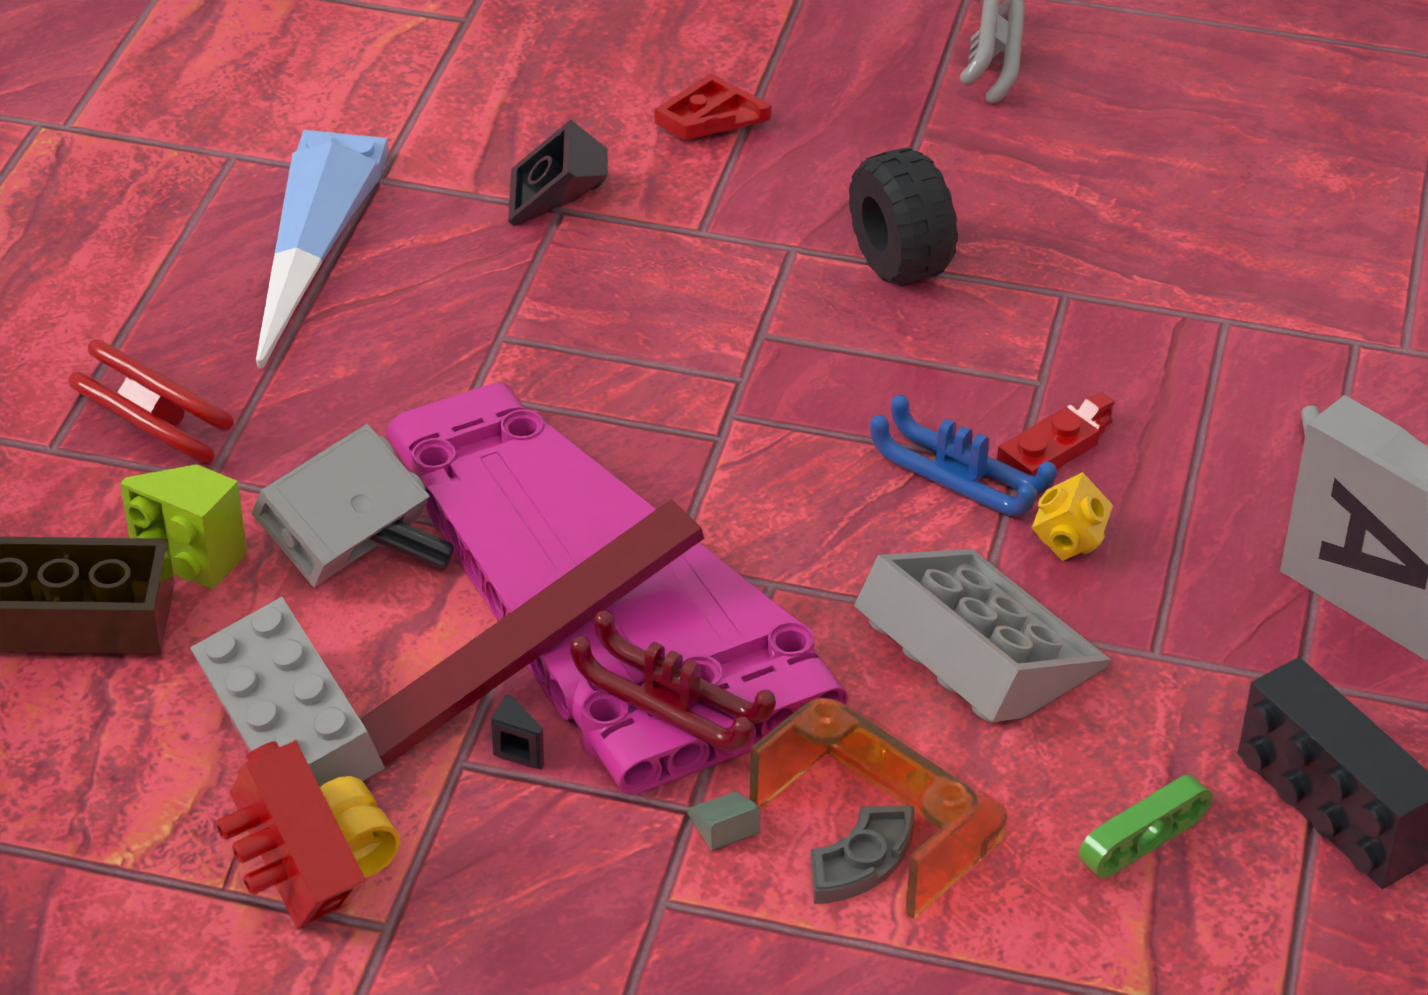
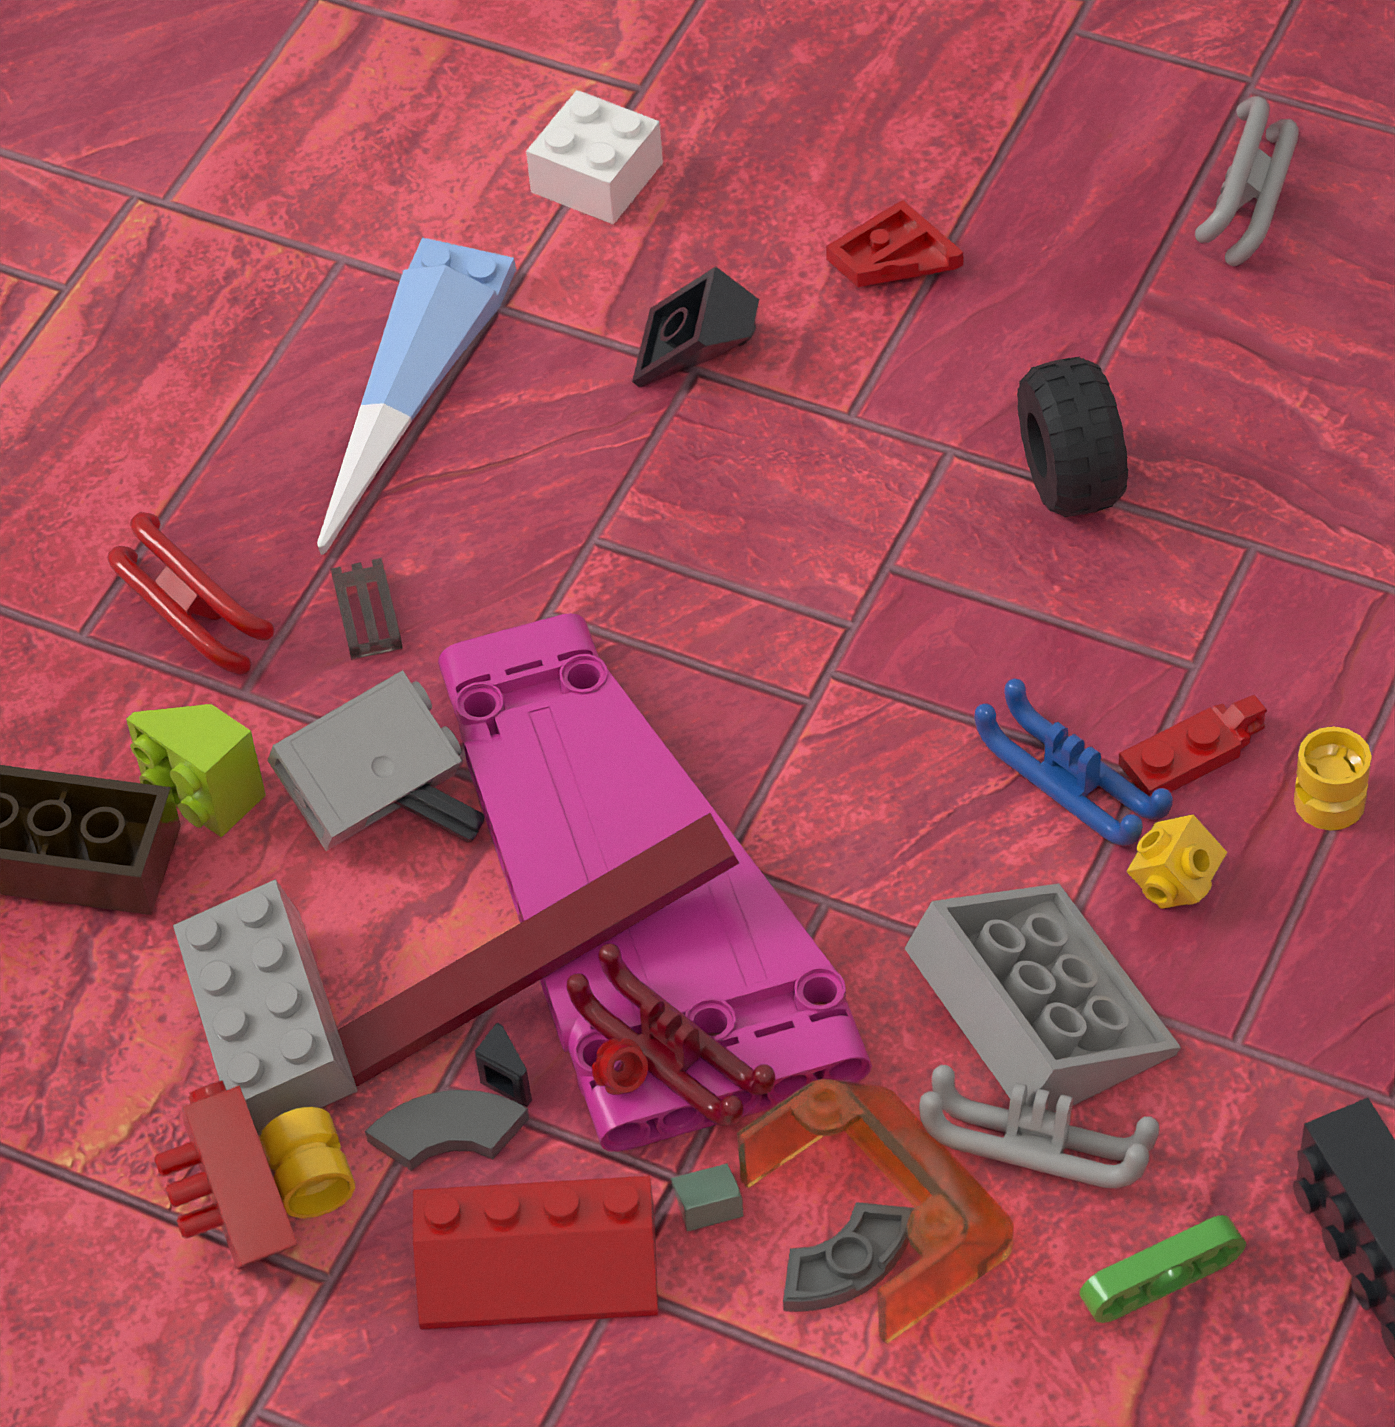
camera: 15 degrees right, 10 degrees up
none -> clear smoke tile [331,558,403,659]
none -> dark grey tile [365,1090,529,1171]
none -> red slope [413,1175,658,1330]
none -> white brick [526,90,663,225]
none -> red plate [592,1038,648,1095]
none -> light grey piece [919,1065,1160,1189]
none -> yellow wheel [1294,726,1372,831]

